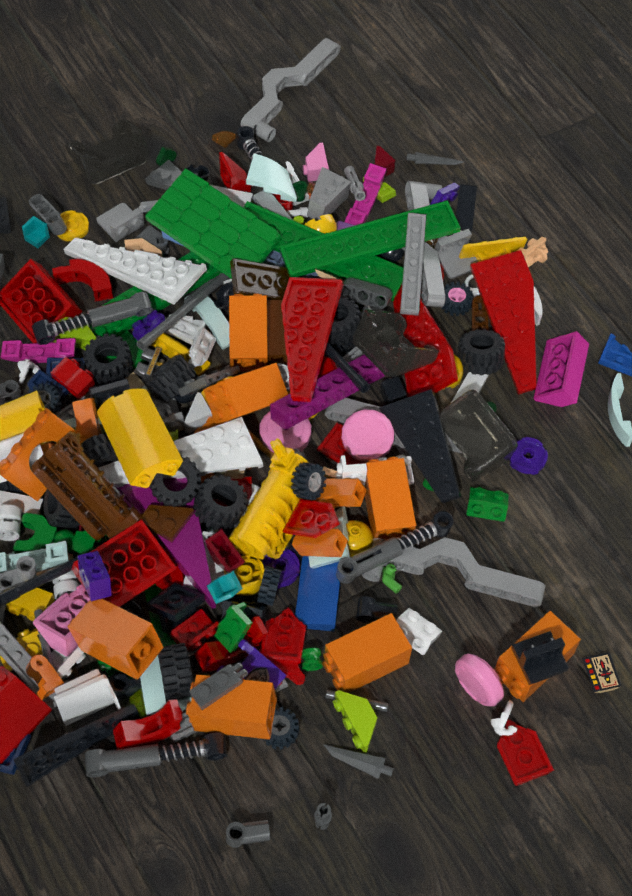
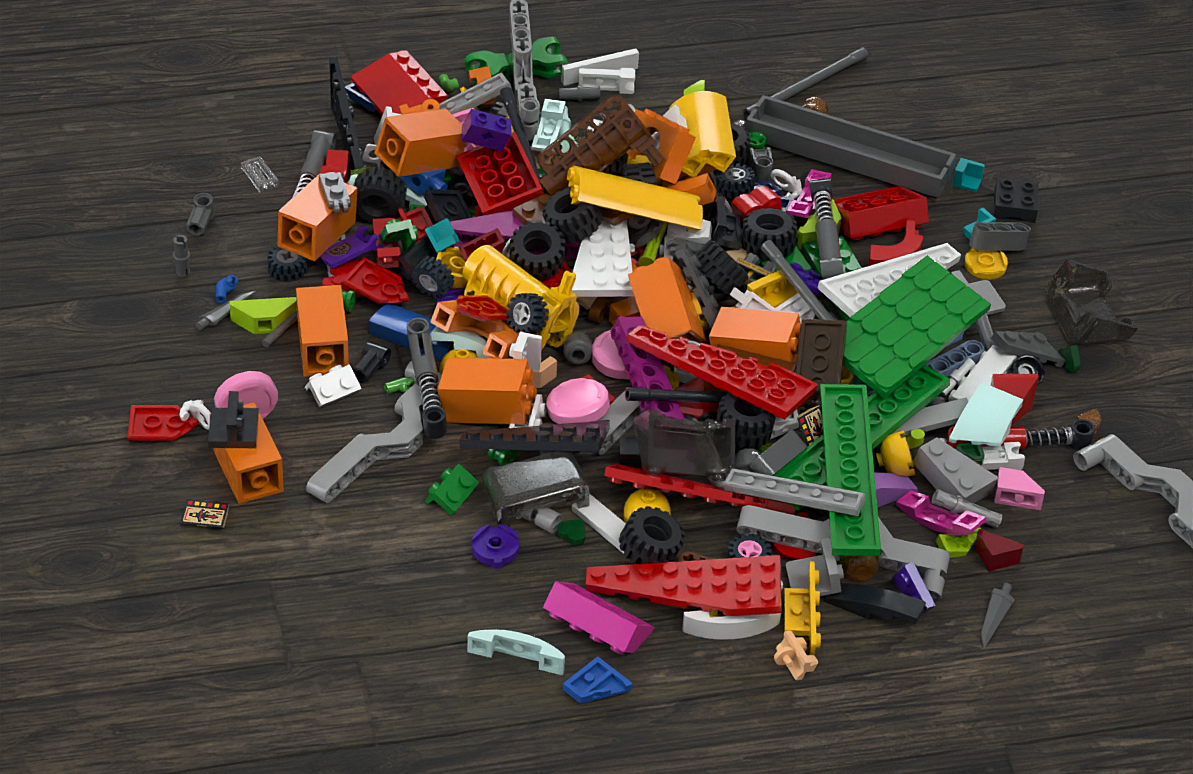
camera: 110 degrees right, 15 degrees down
none -> blue arm [215,275,238,304]
none -> clear tile [241,156,279,192]

